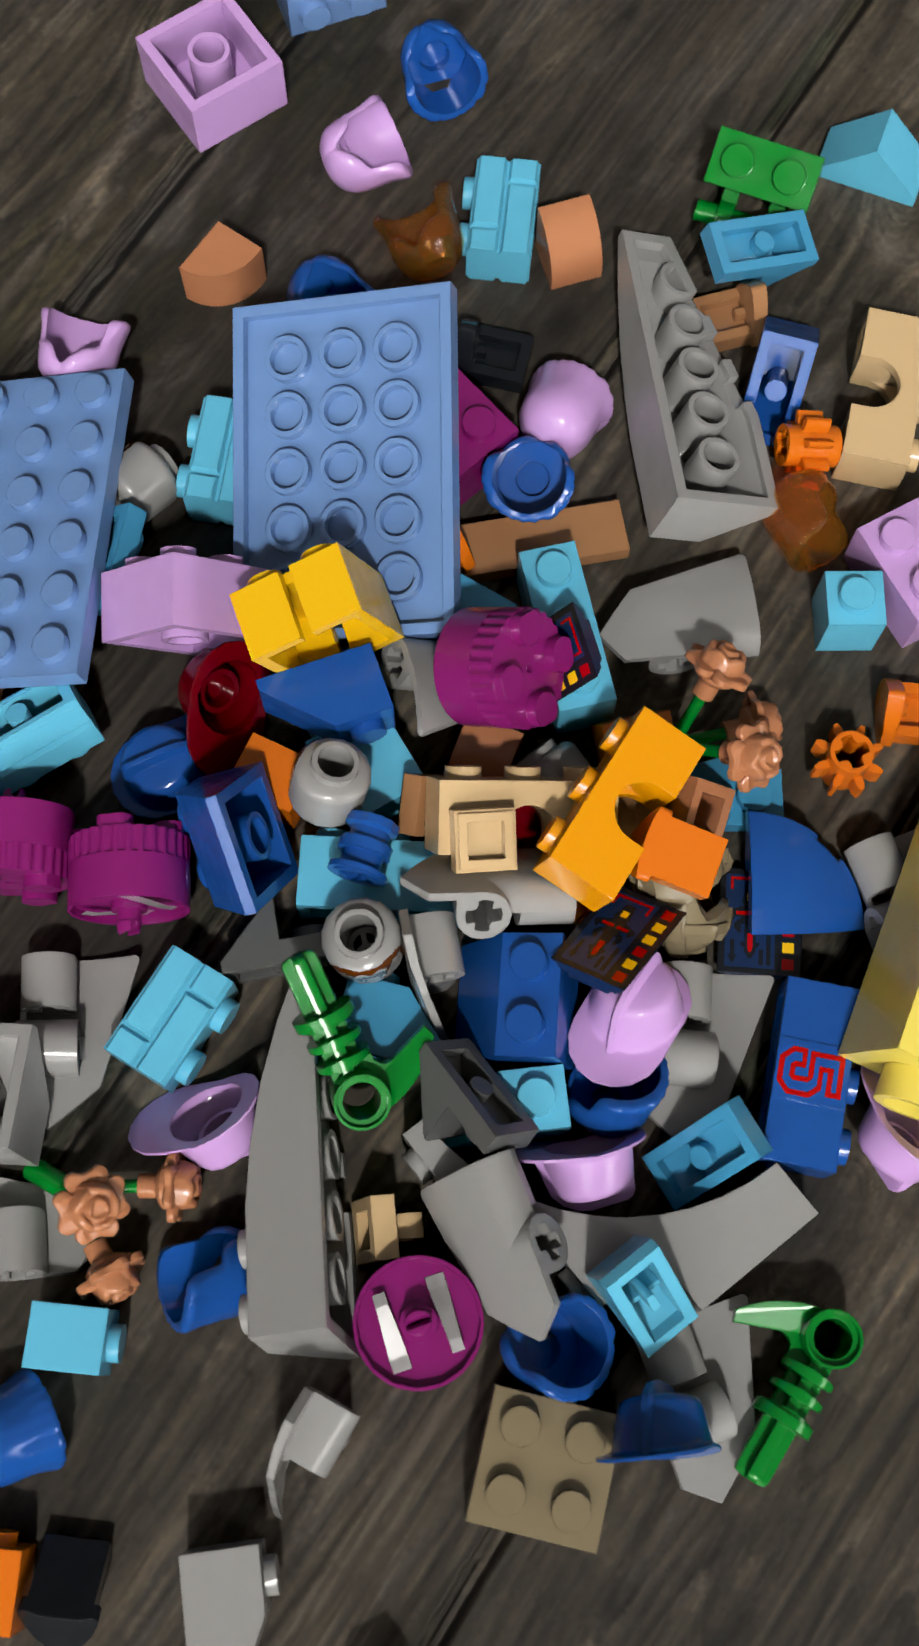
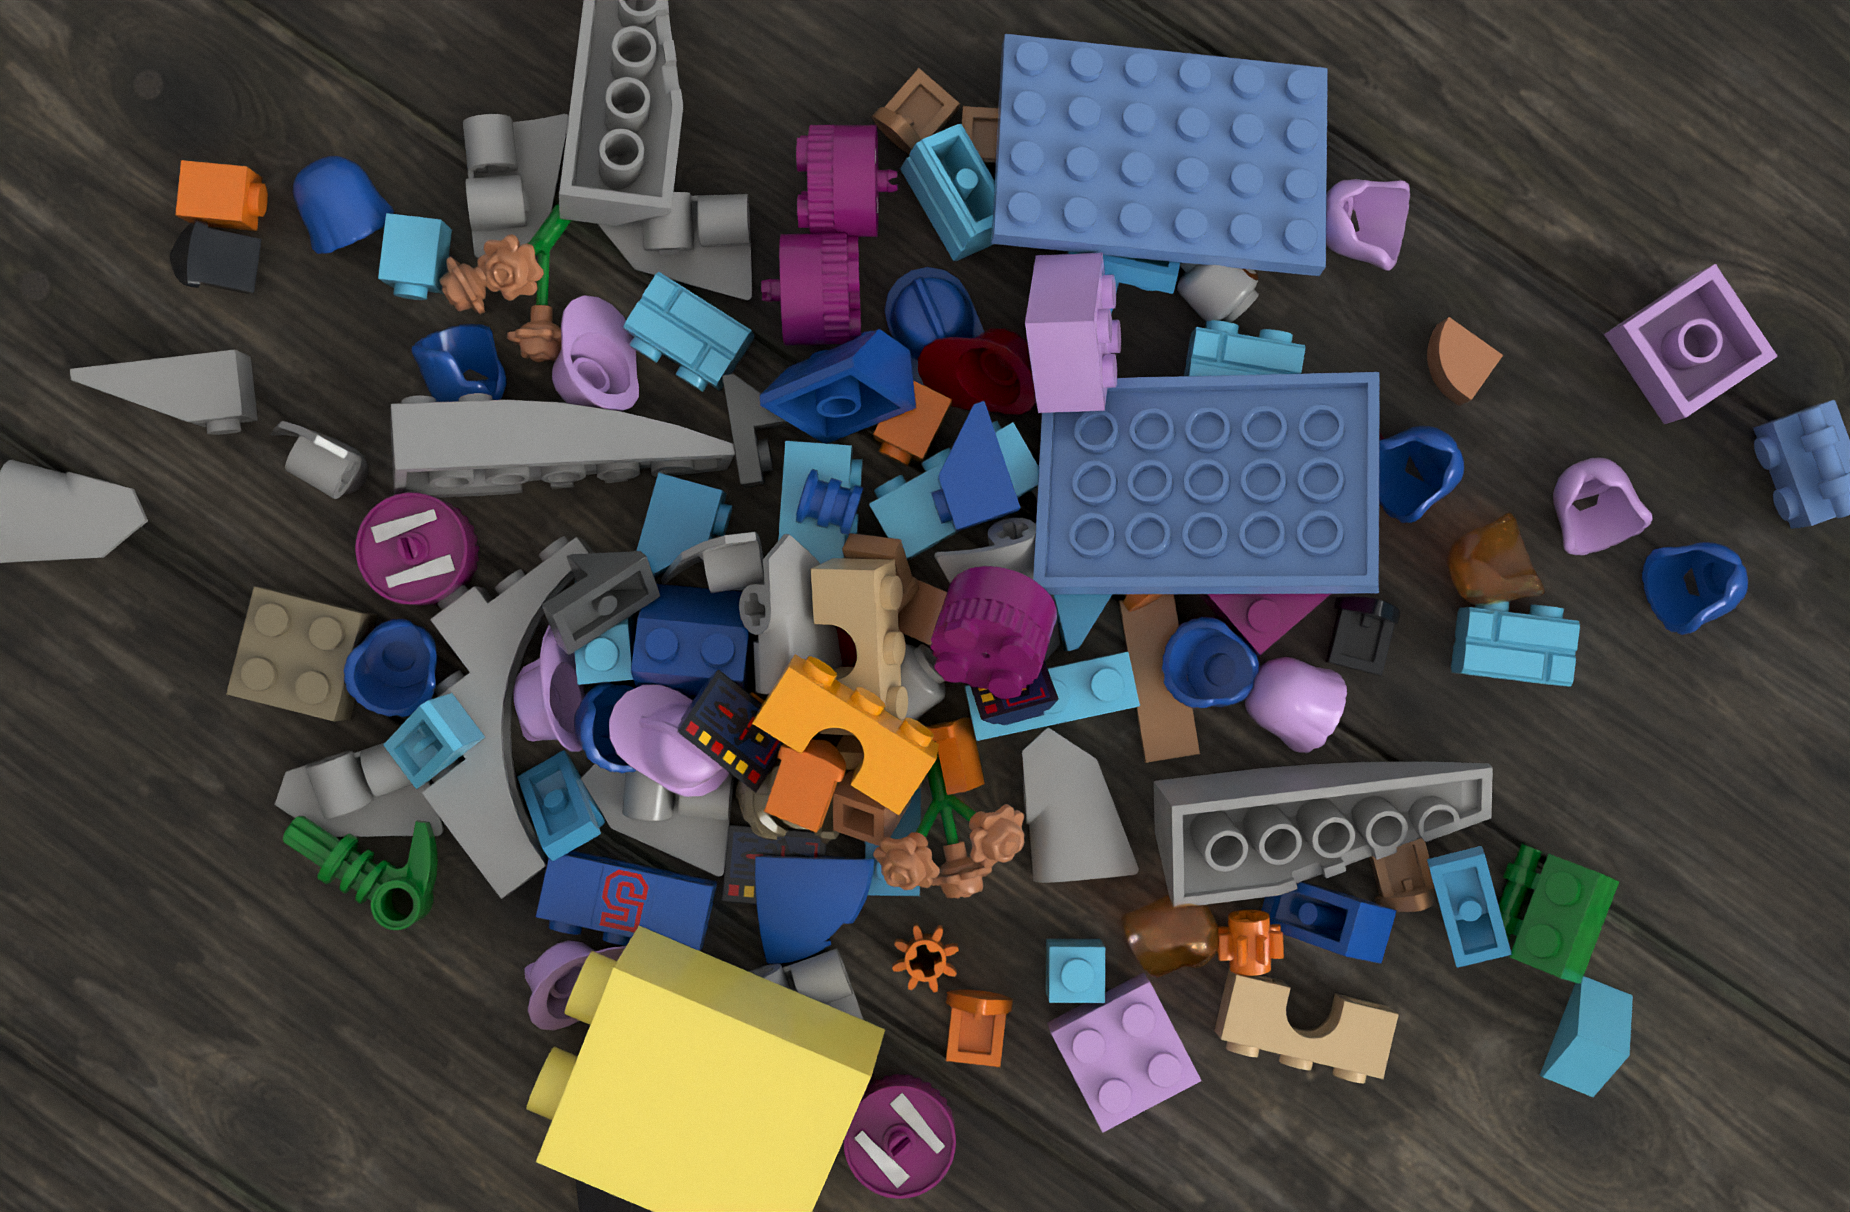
camera: 85 degrees right, 15 degrees up
yellow piece [229,542,404,673] -> none
green piece [281,949,434,1131] -> none
light grey head [288,737,371,828] -> none
light grey head [321,897,404,984] -> none
tan tile [351,1194,424,1266] -> none
light grey panel [420,1148,568,1341] -> none
tan tile [449,805,517,874] -> none
nougat brick [535,194,603,290] -> none
blue piece [596,1380,722,1463] -> none

